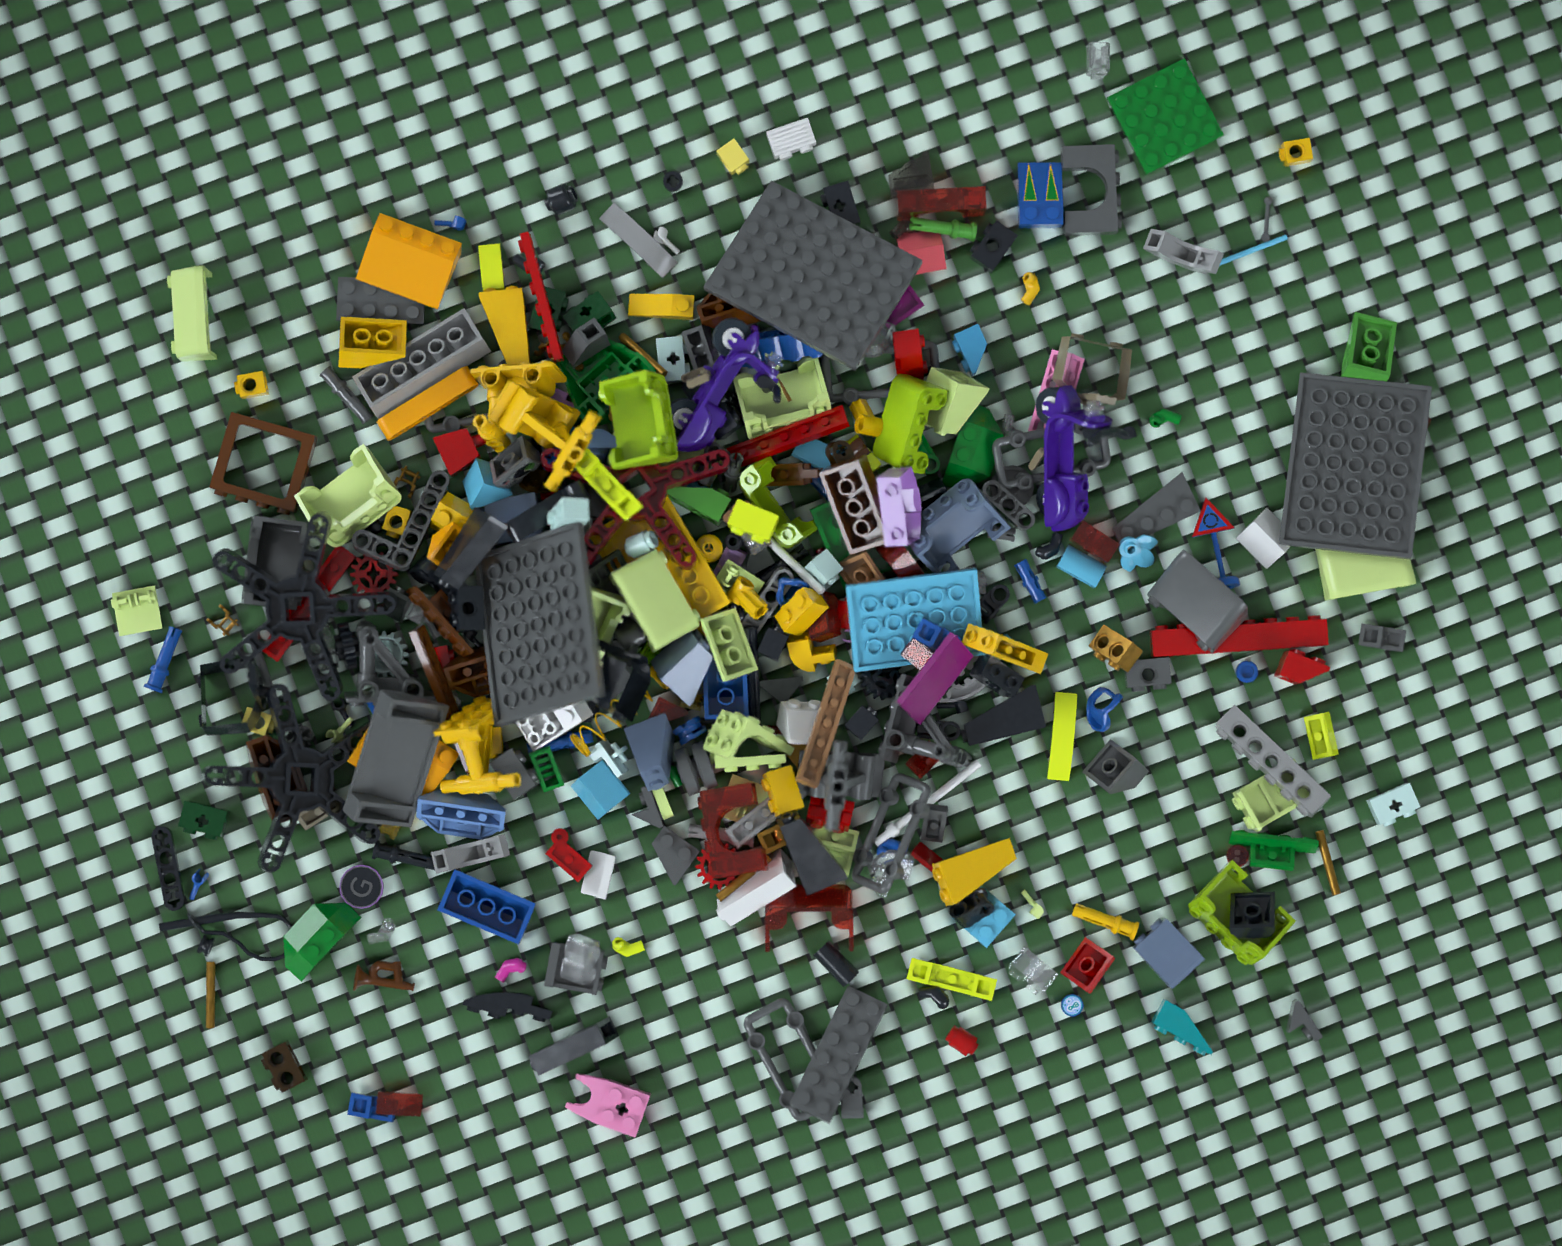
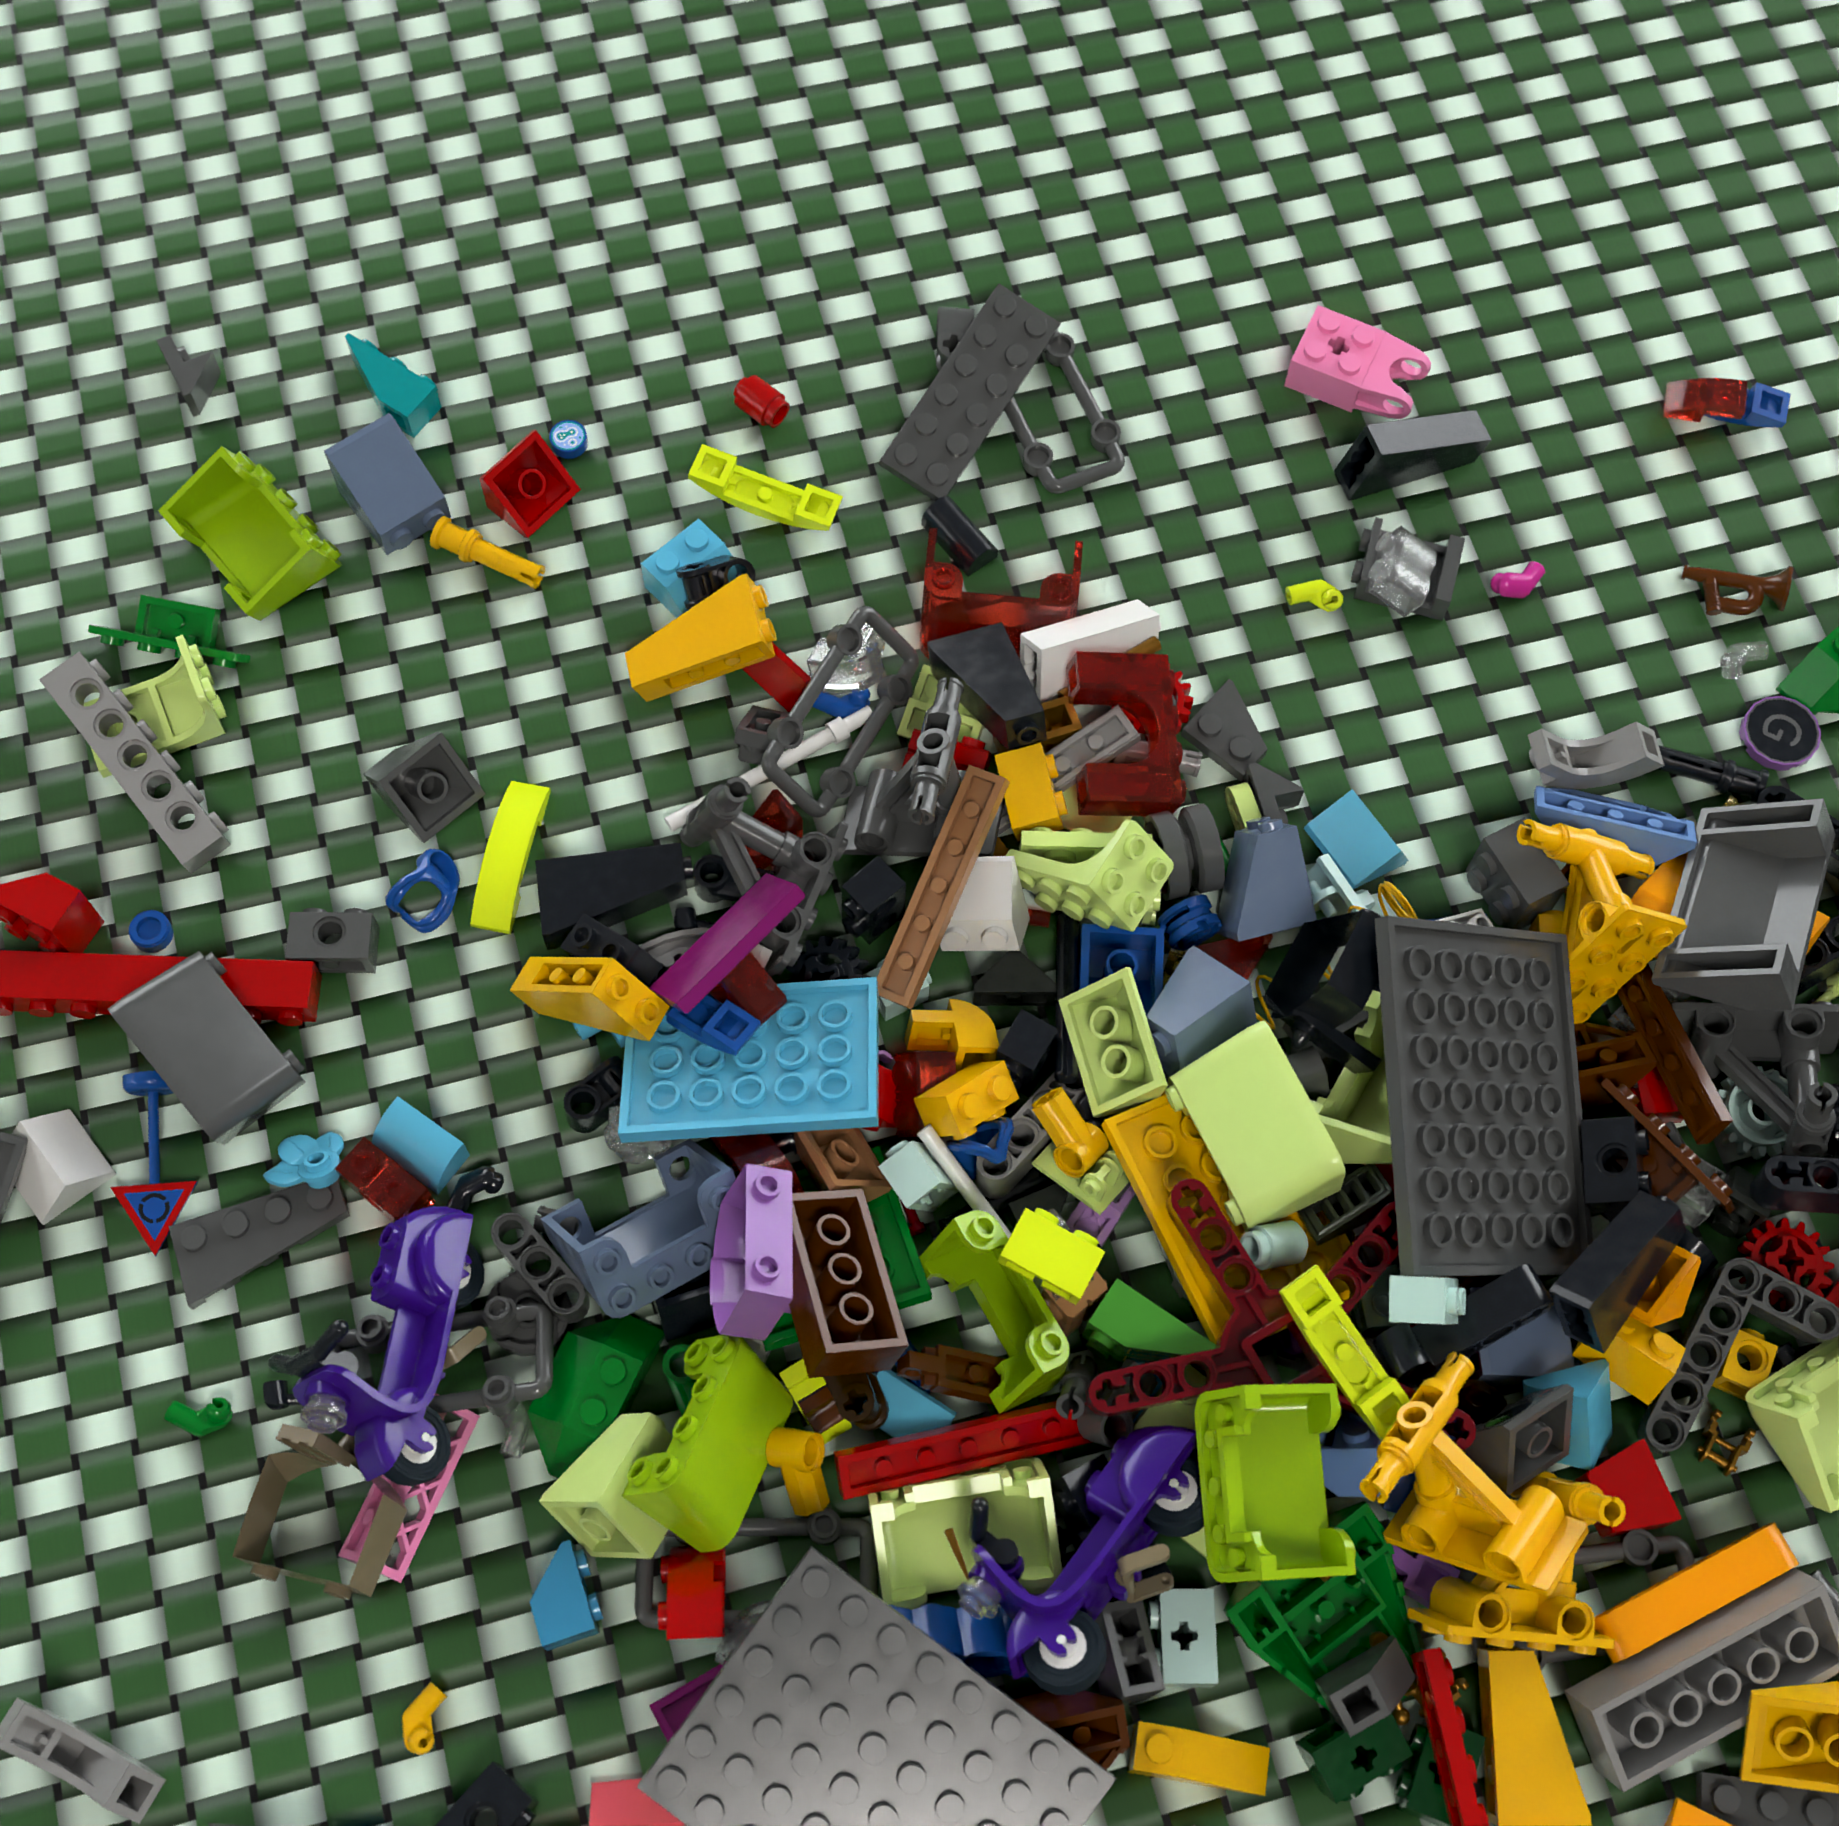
camera: 175 degrees left, 20 degrees down
blue slope [437,869,536,944] -> none
black slope [463,992,553,1022] -> none
green slope [529,745,564,792] -> none
red hinge [545,828,593,882] -> none
white panel [581,850,616,899] -> none
pearl gold bar [619,333,668,377] -> none
yellow head [696,534,723,563] -> none
black arm [919,987,949,1009] -> none
clear brick [1007,946,1059,995] -> none
blue pin [1014,559,1047,604] -> none
yellowish green hand [1021,890,1044,919] -> none
pearl gold brick [1089,625,1143,672] -> none
clear red tile [1226,845,1249,867] -> none
black slope [1230,892,1276,939] -> none
neon yellow slope [1304,712,1339,760] -> none
pearl gold piece [1315,830,1341,896] -> none

